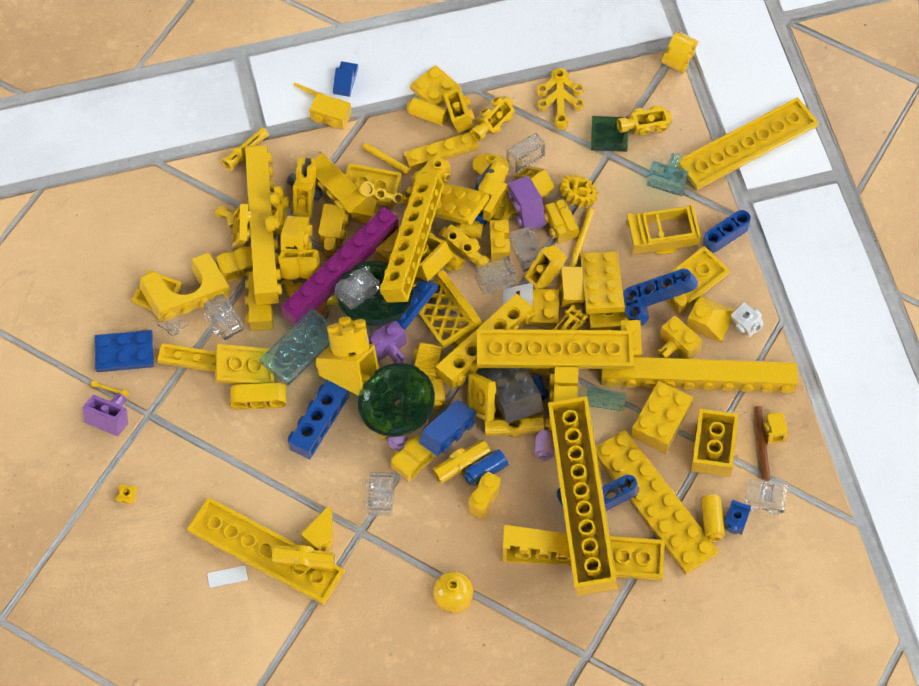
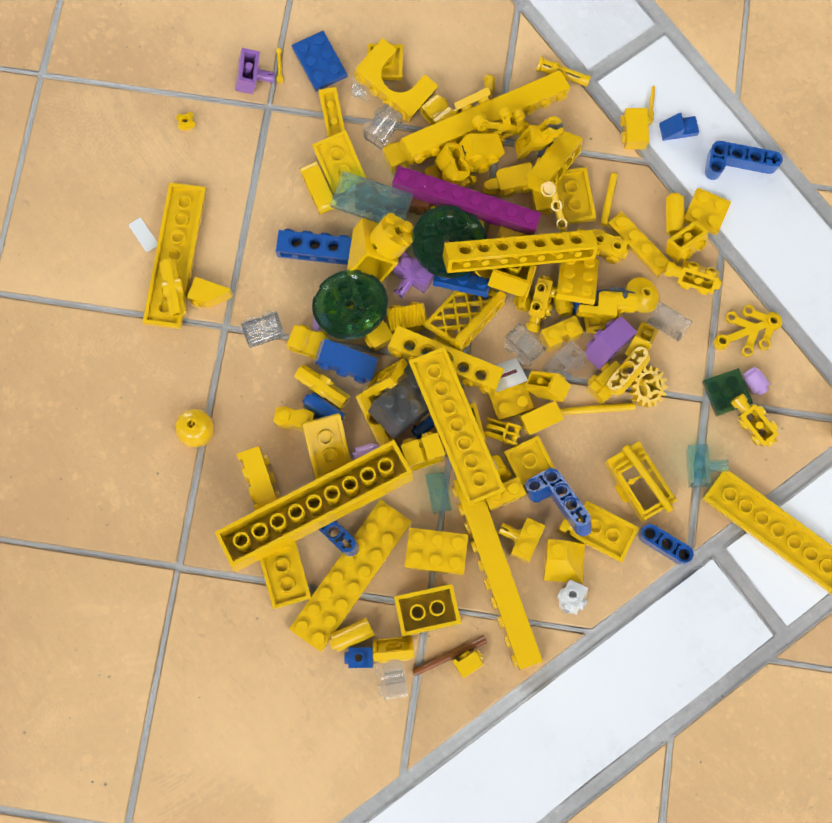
camera: 65 degrees right, 15 degrees up
clear brick [335,268,379,310] -> none
yellow plate [580,251,625,314] -> none
none -> yellow plate [301,413,351,480]
none -> yellow plate [373,636,415,663]
none -> yellow beam [607,347,650,395]
none -> yellow bar [622,444,675,513]
none -> blue beam [705,141,783,180]
none -> lavender brick [743,366,770,396]

